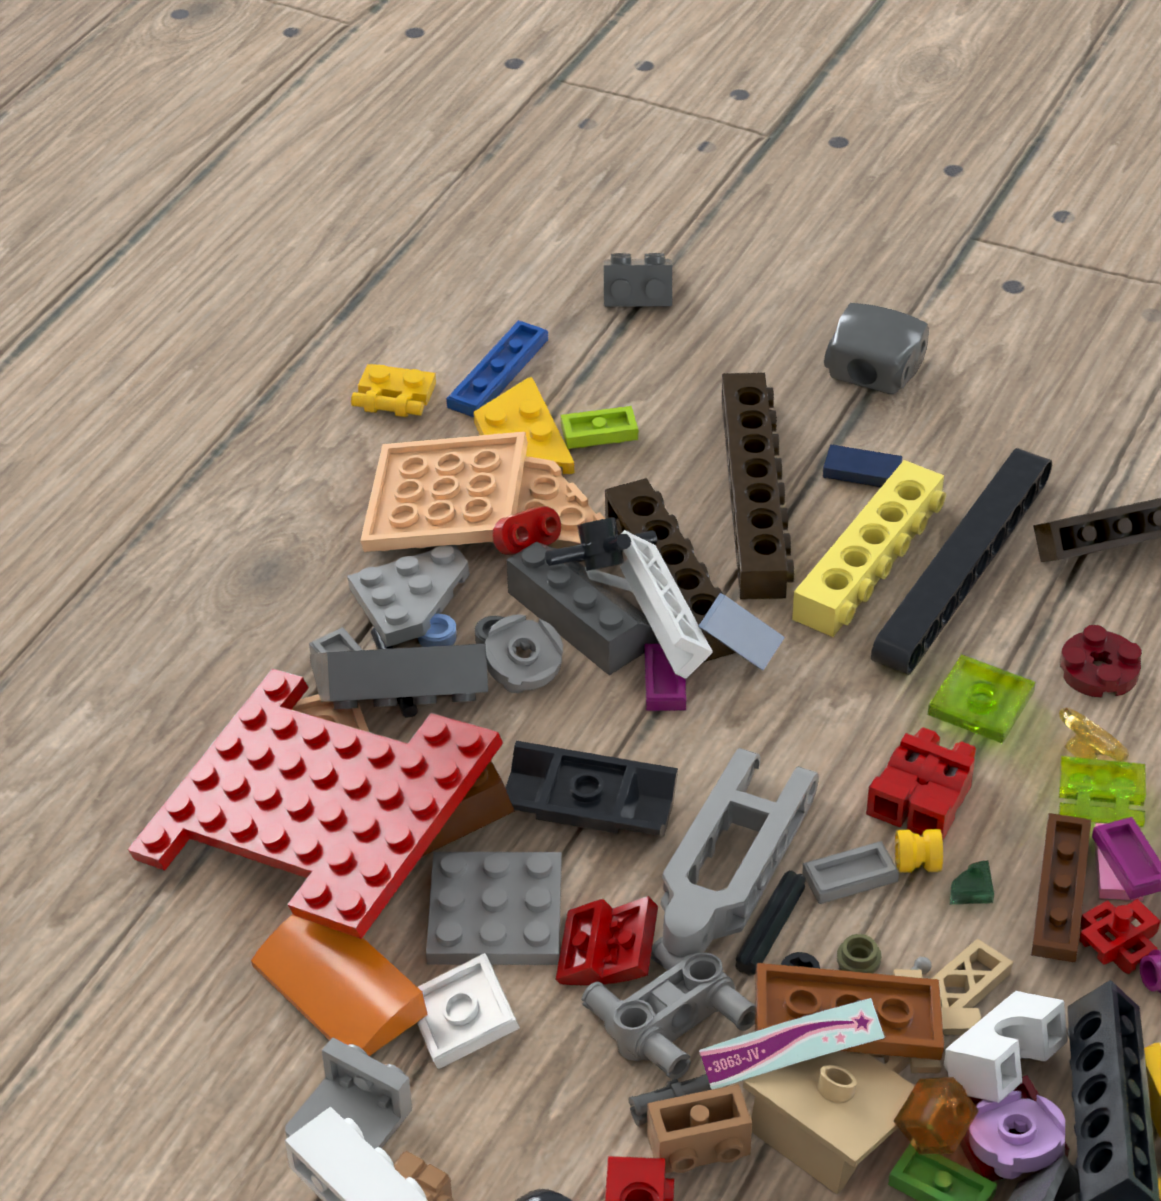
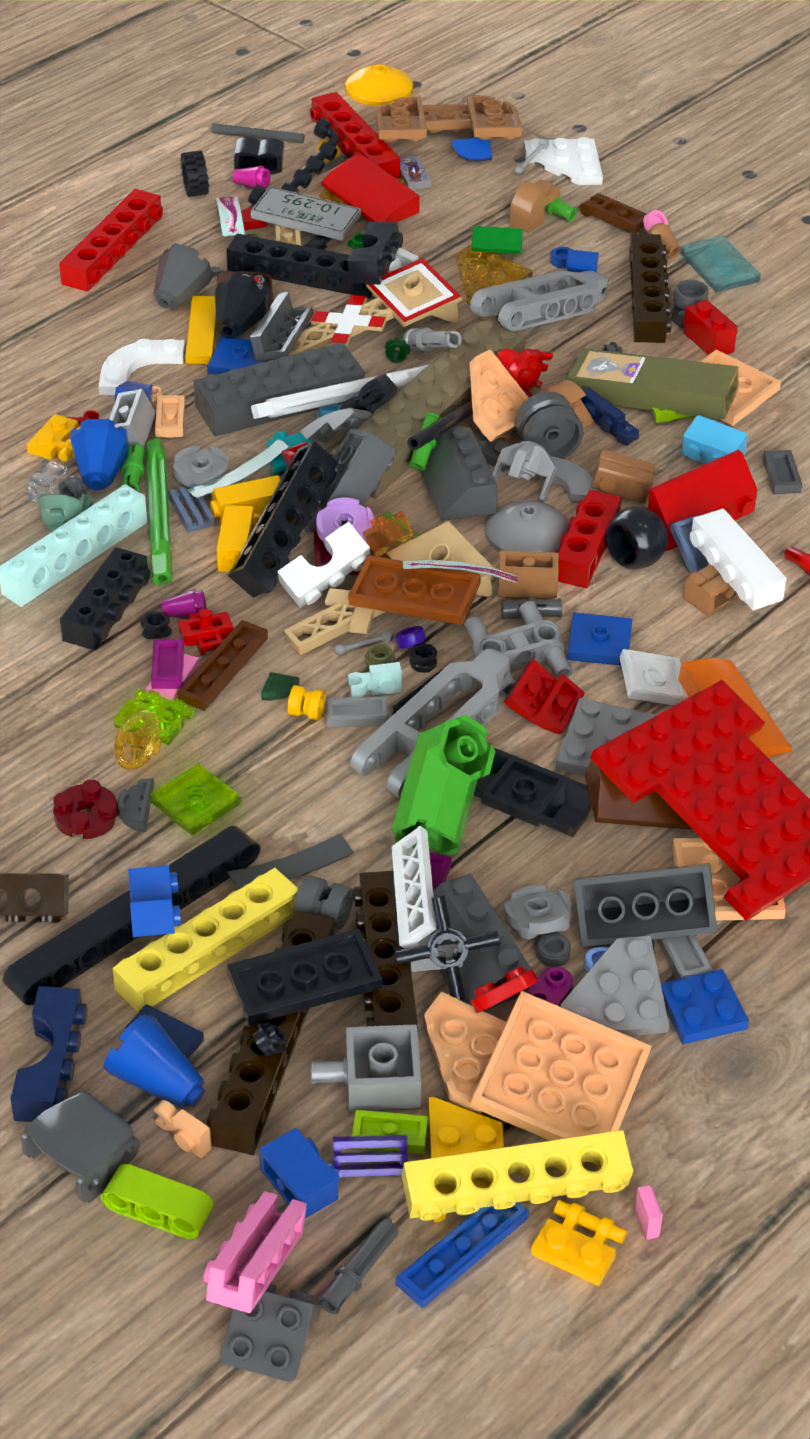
camera: 165 degrees left, 0 degrees up
light grey bracket [285,1037,412,1149] -> none
tile [698,593,785,670] -> none
red hips [866,727,976,840] -> none
none -> dark blue arch [10,986,87,1122]
none -> lime beam [101,1164,215,1239]
none -> blue cone [103,1014,205,1108]
none -> dark grey tile [118,778,155,832]
none -> blue brick [128,865,181,937]
none -> light nougat plate [154,1100,211,1159]
none -> bright pink brick [203,1191,307,1313]
none -> dark grey sticker [227,833,354,890]
none -> black plate [227,928,383,1025]
none -> black plate [253,1022,287,1057]
none -> blue brick [259,1128,340,1218]
none -> dark grey wheel [294,875,354,930]
none -> light grey brick [311,1024,421,1111]
none -> dark grey axle [318,1219,399,1314]
none -> tile [333,1135,408,1177]
none -> light aqua plate [348,662,402,697]
none -> bright green brick [392,715,495,856]
none -> light yellow brick [402,1130,633,1221]
none -> magenta plate [526,967,573,1007]
none -> blue plate [567,612,633,665]
none -> bright pink tile [635,1185,663,1240]
none -> blue plate [661,969,749,1044]

